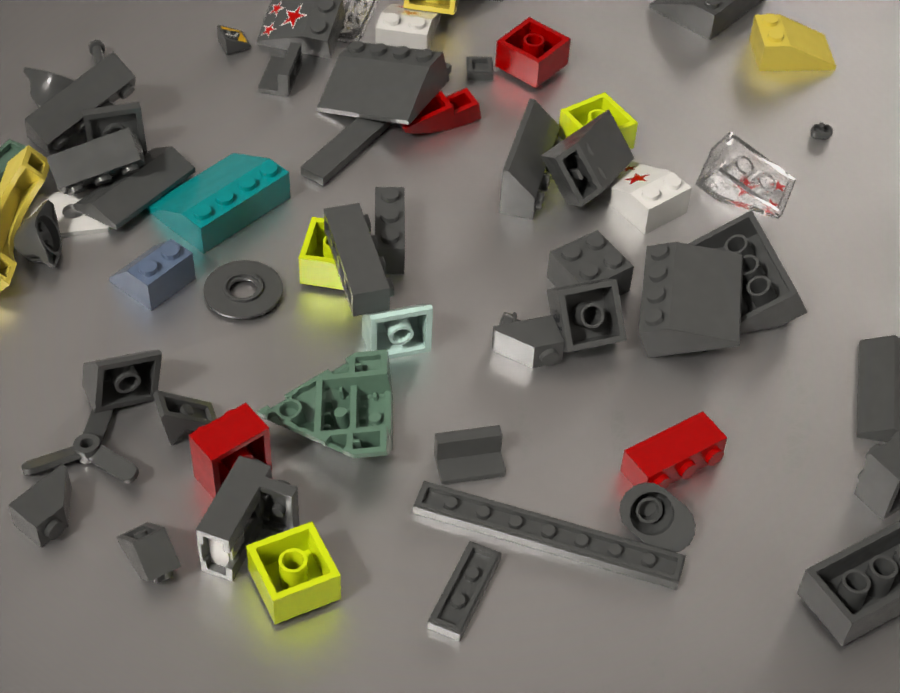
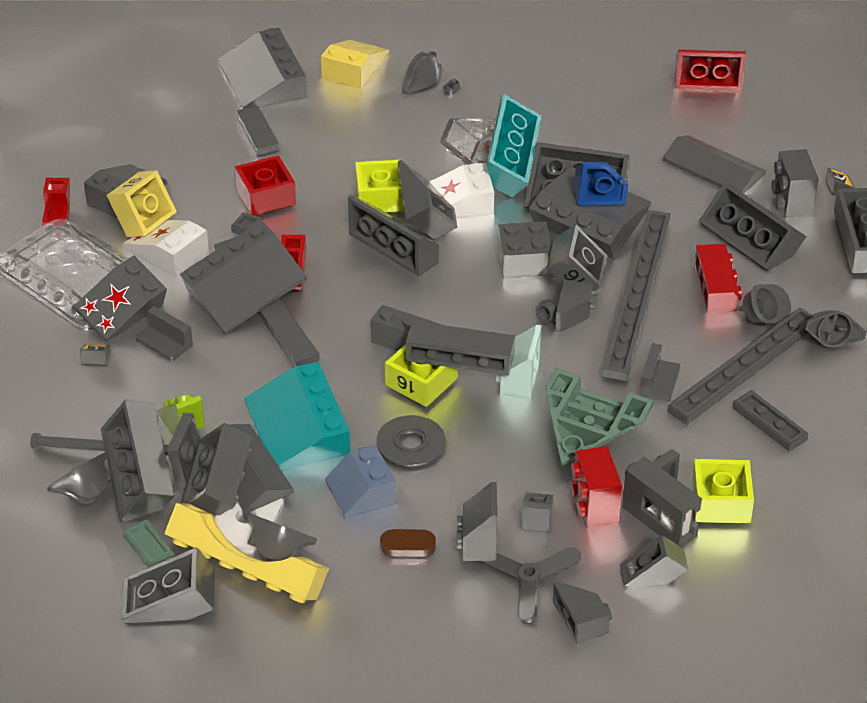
camera: 60 degrees left, 5 degrees down
none -> lime slope [157,393,205,436]
none -> dark grey tile [237,106,280,155]
none -> reddish brown tile [380,529,436,557]
none -> dark grey hat [402,51,443,95]
none -> teal slope [486,94,542,198]
none -> blue slope [573,162,628,206]
none -> dark grey plate [602,210,671,381]
none -> dark grey slope [699,181,807,271]
none -> dark grey hat [805,310,867,348]

